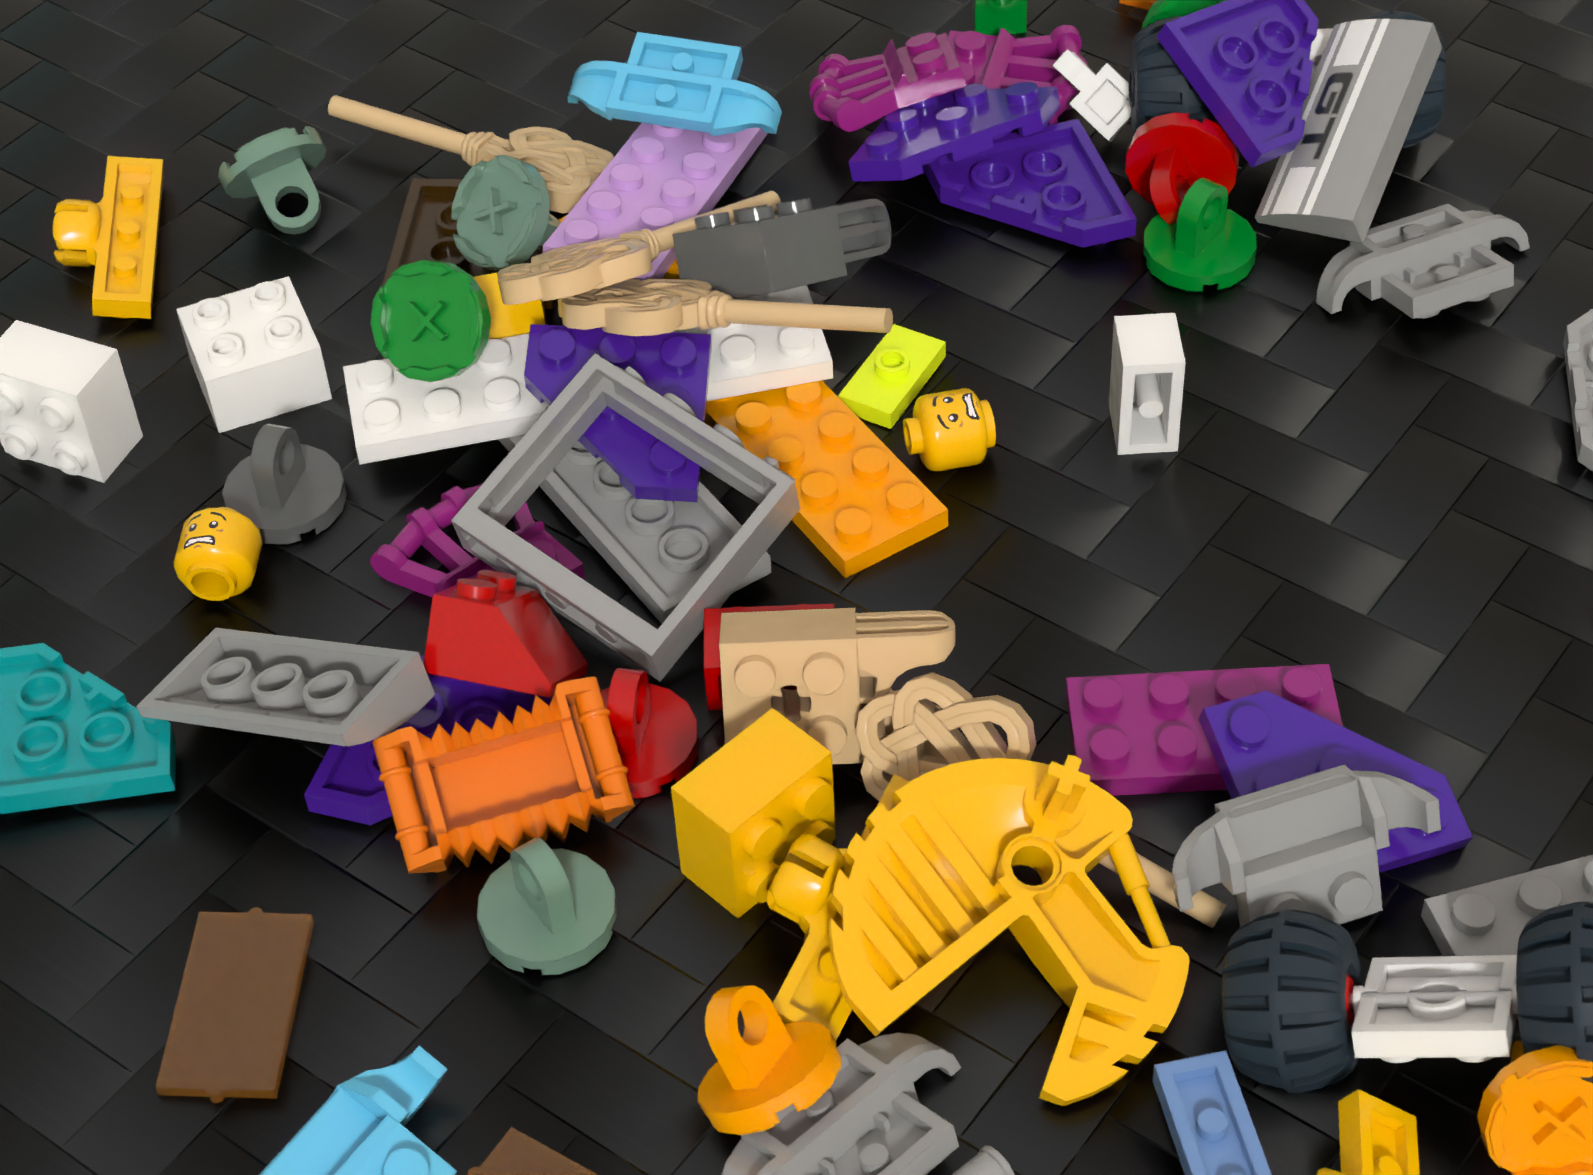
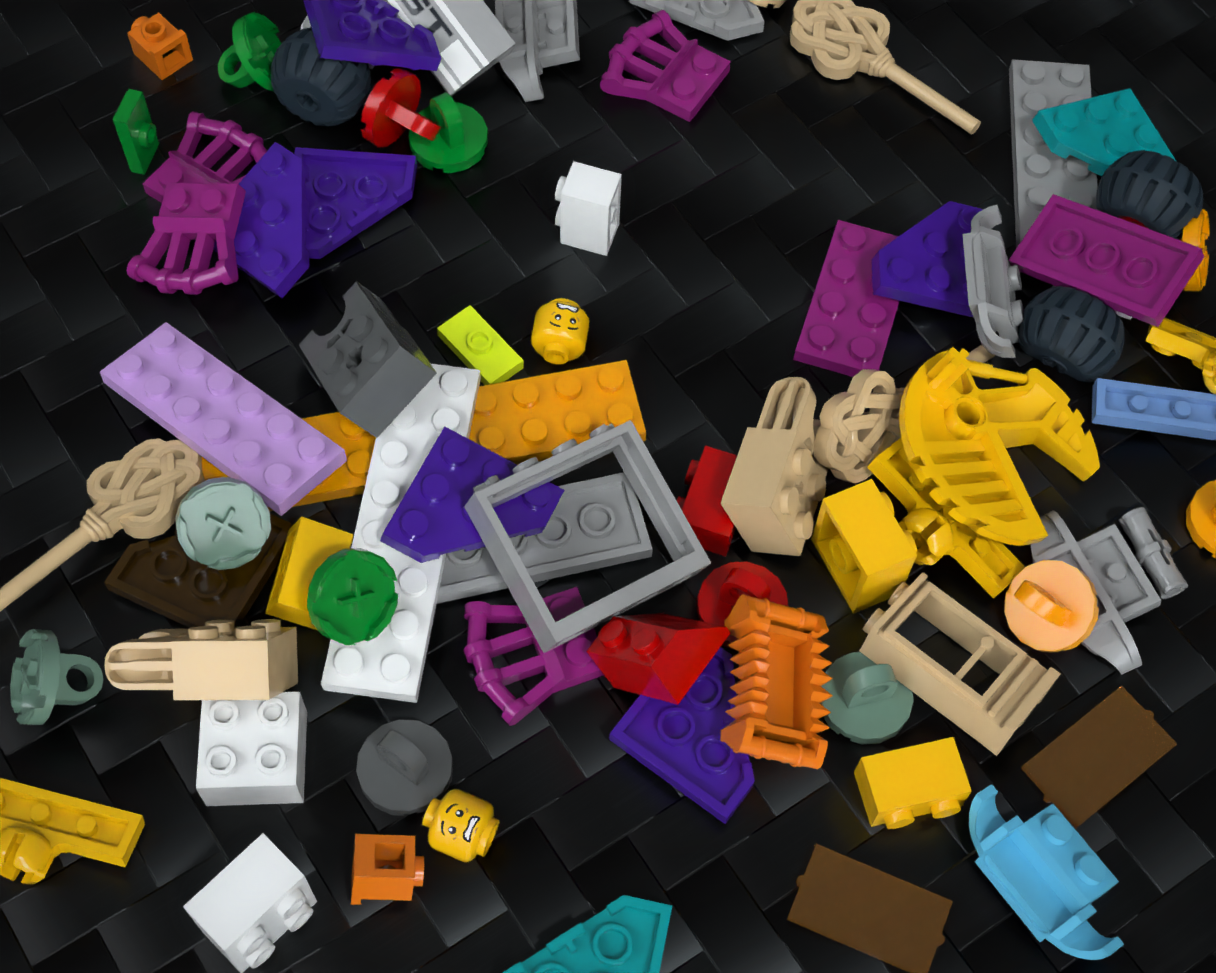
camera: 75 degrees left, 15 degrees up
light grey slope [136,628,435,746] -> none
tan piece [497,191,781,305] -> none
tan piece [558,279,893,336] -> none
medium azure plate [568,32,782,136] -> none
white plate [1053,49,1131,142] -> none
none -> tan brick [104,619,298,700]
none -> orange brick [351,834,424,905]
none -> magenta plate [600,9,731,122]
none -> yellow brick [854,737,972,829]
none -> tan door [859,572,1060,756]
none -> magenta plate [1008,194,1204,327]

